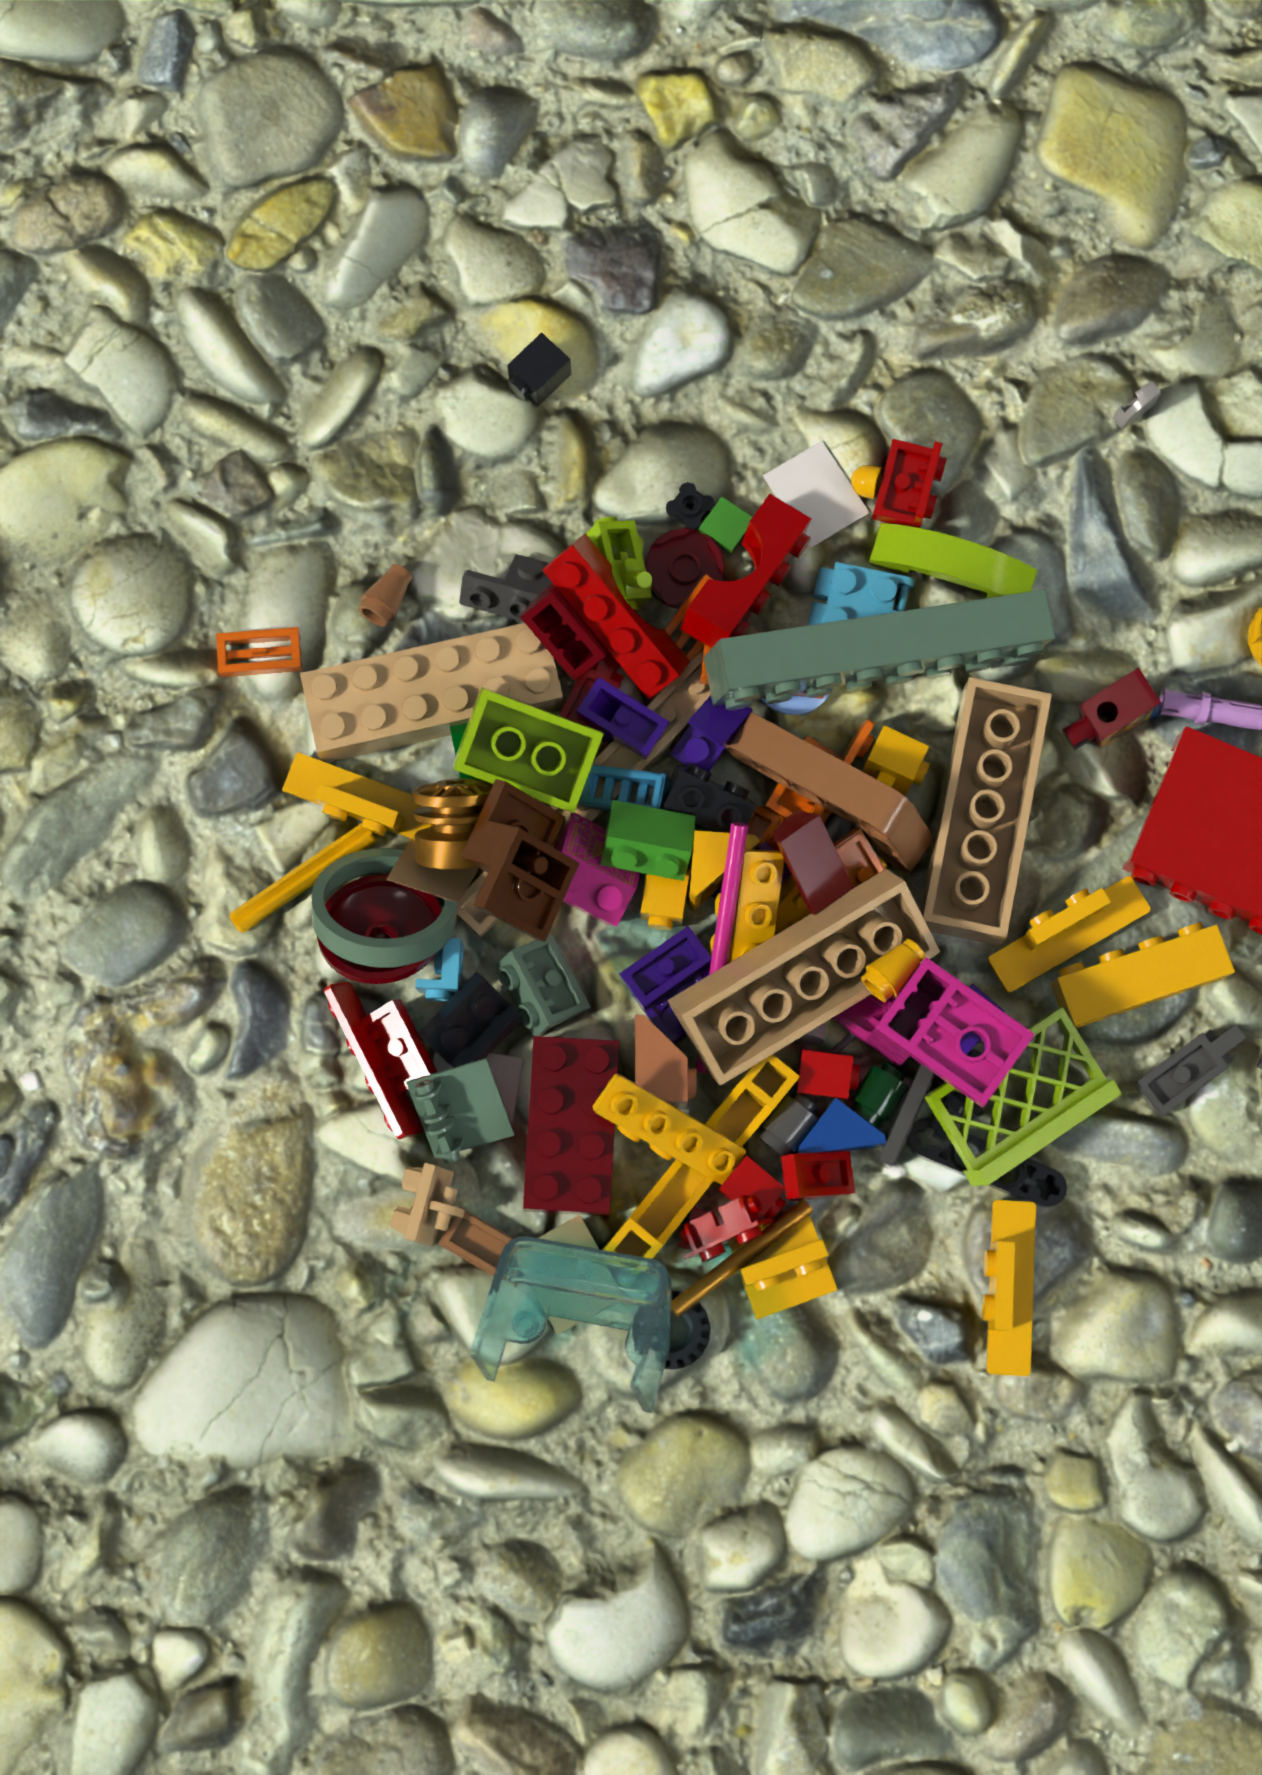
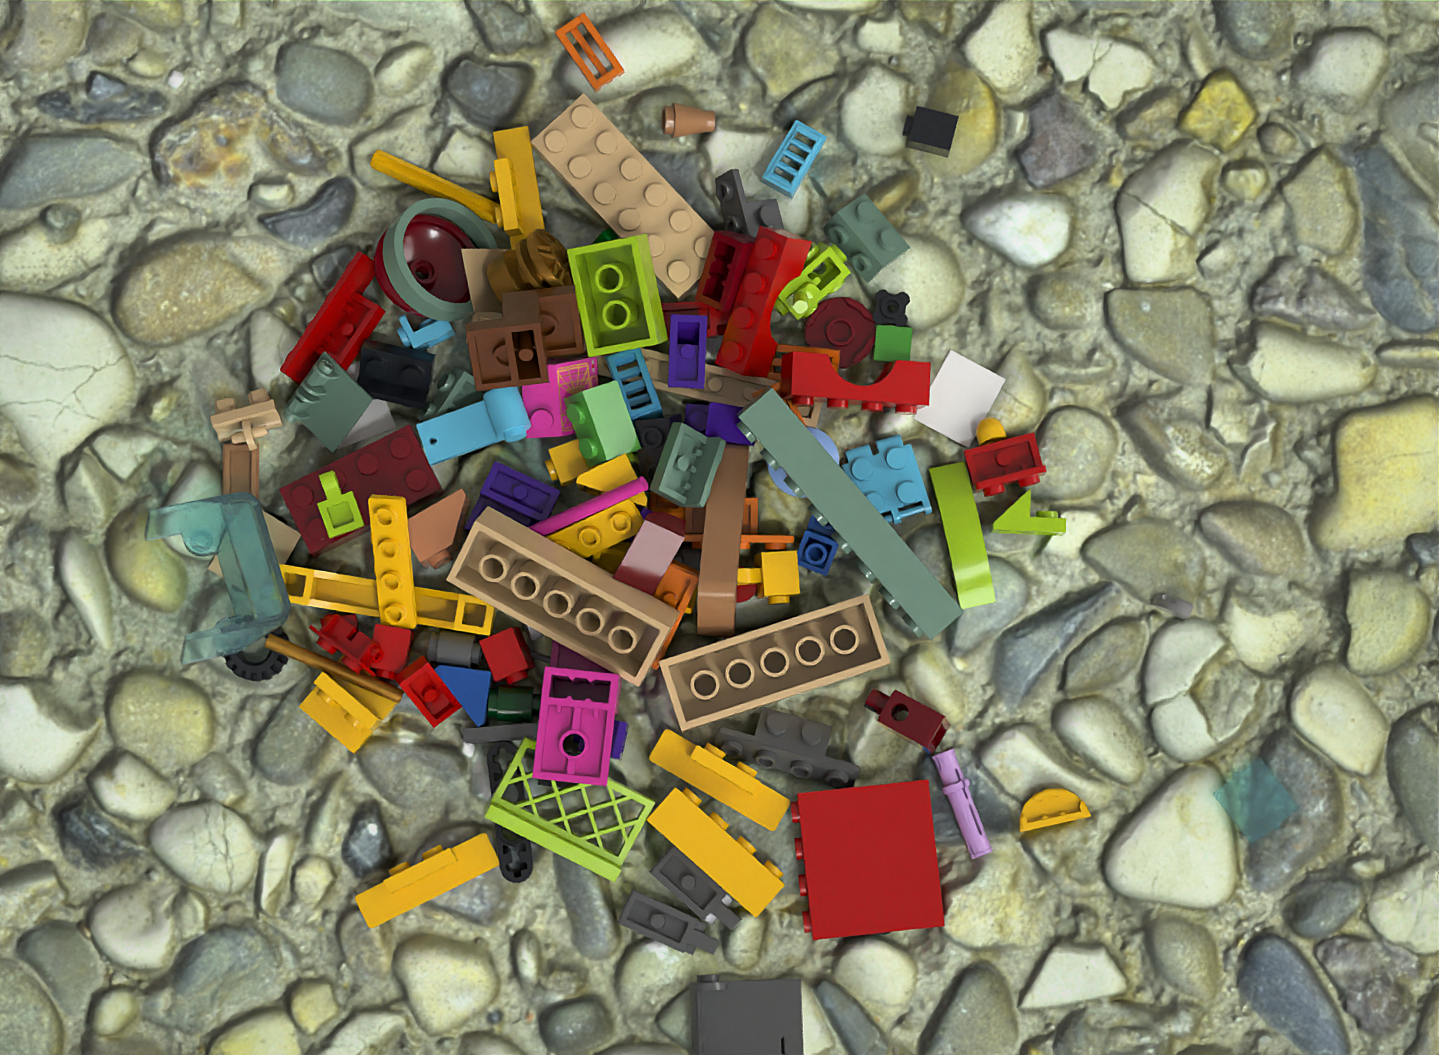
camera: 60 degrees right, 5 degrees up
yellow cone [861,939,926,1002] -> none
none -> lime plate [317,470,365,538]
none -> medium azure door [416,386,531,466]
none -> sand green bracket [649,422,726,507]
none -> dark grey hinge [649,844,742,931]
none -> dark grey bracket [714,707,859,789]
none -> medium azure slope [761,120,827,199]
none -> blue slope [797,514,839,576]
none -> sand green bracket [823,193,910,282]
none -> lime slope [990,488,1066,536]

